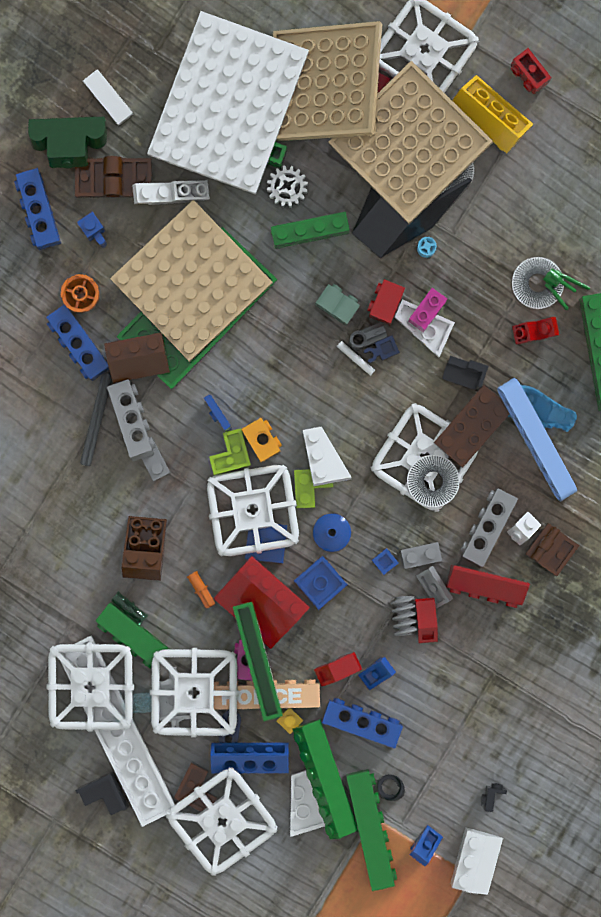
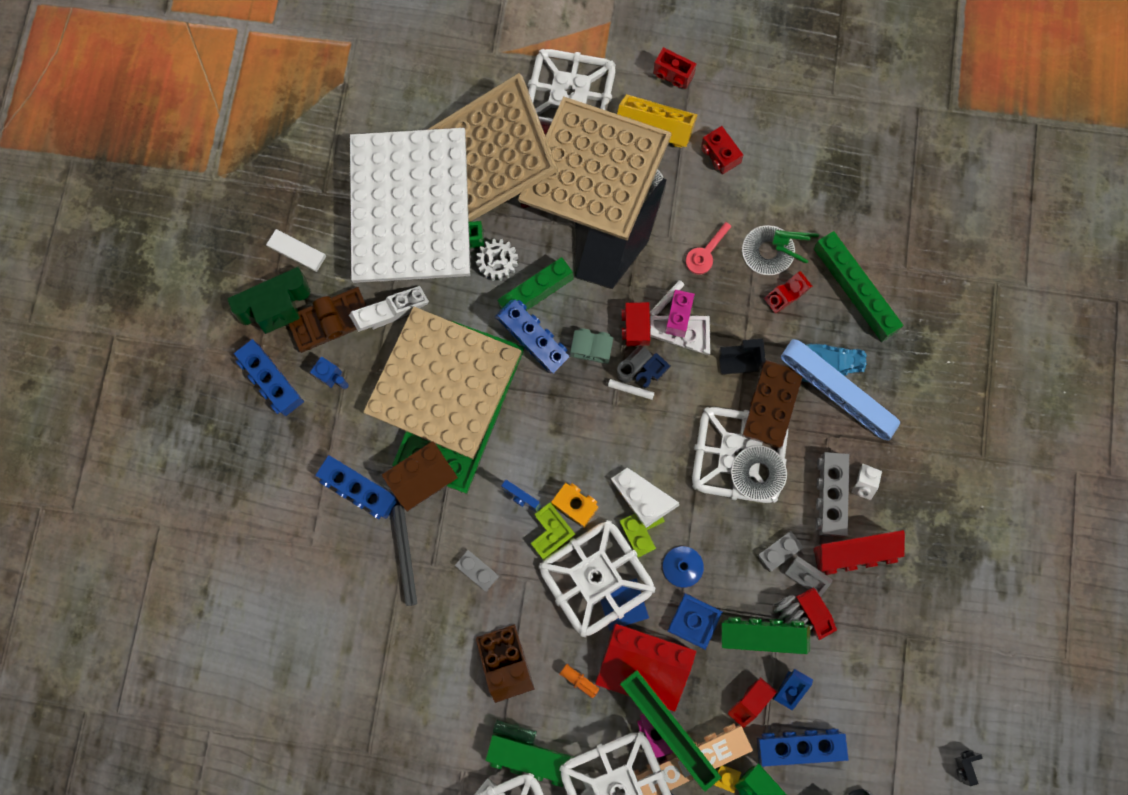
camera: 20 degrees left, 10 degrees down
orange cylinder [60,274,100,313] -> none
light grey brick [107,379,156,462] -> none
blue plate [372,548,398,575] -> none
medium azure wheel [417,237,437,258] -> none
reddish brown plate [525,523,579,577] -> none
none -> blue brick [495,299,570,373]
none -> white piece [650,280,684,316]
none -> coral piece [686,222,731,275]
none -> red brick [701,126,744,175]
none -> green brick [722,617,810,654]

